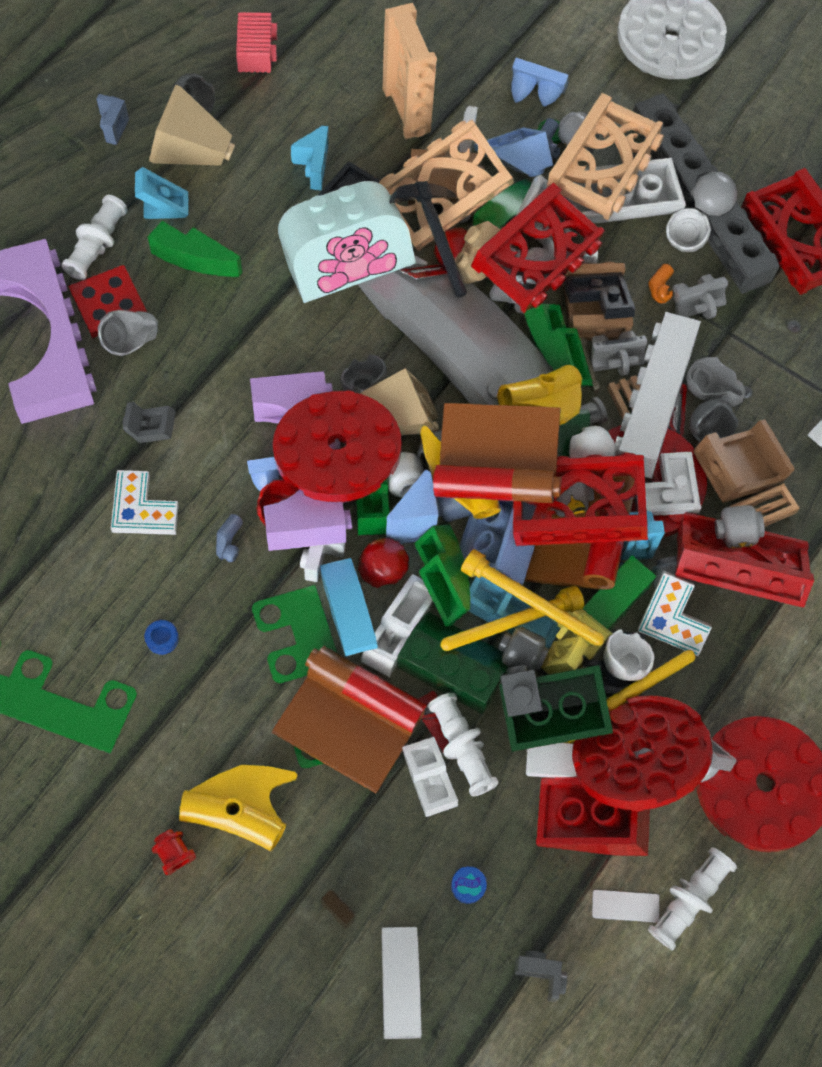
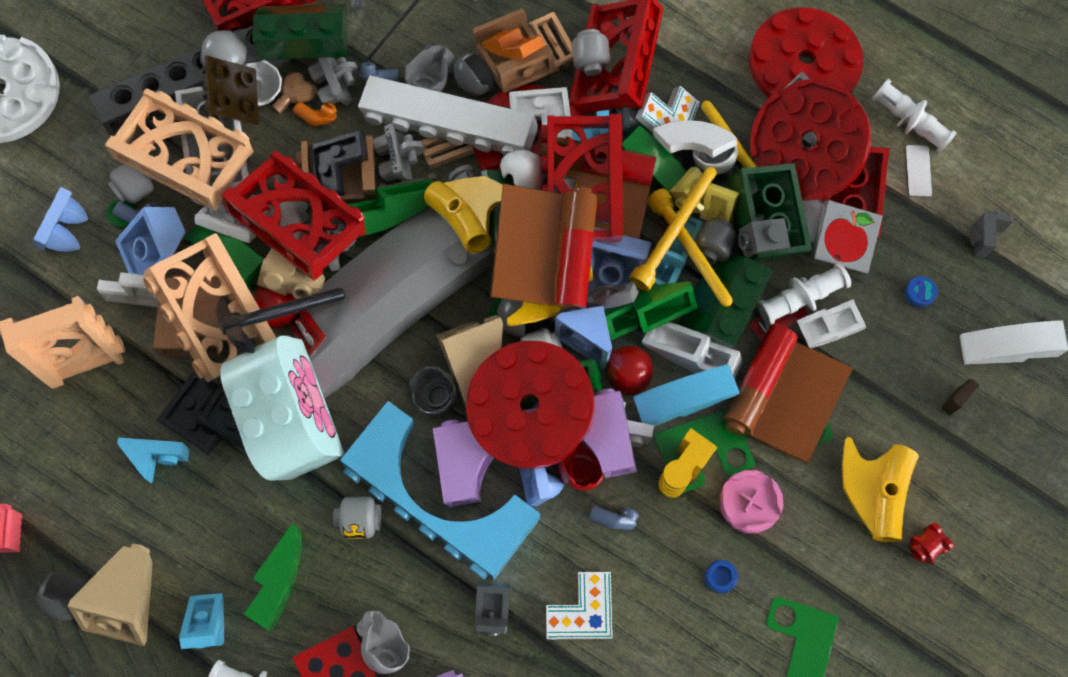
camera: 90 degrees left, 5 degrees up
none -> dark brown hinge [202,55,259,125]
none -> dark green slope [253,4,347,60]
none -> medium nougat rock [271,71,317,115]
none -> light grey head [333,496,381,539]
none -> medium azure arch [340,401,540,581]
none -> sand blue arm [359,62,399,82]
none -> orange slope [482,27,544,59]
none -> light grey tile [586,282,638,309]
none -> white tile [653,120,737,158]
none -> yellow legs [658,428,717,498]
none -> bright pink tile [719,470,783,534]
none -> tile [810,200,883,274]

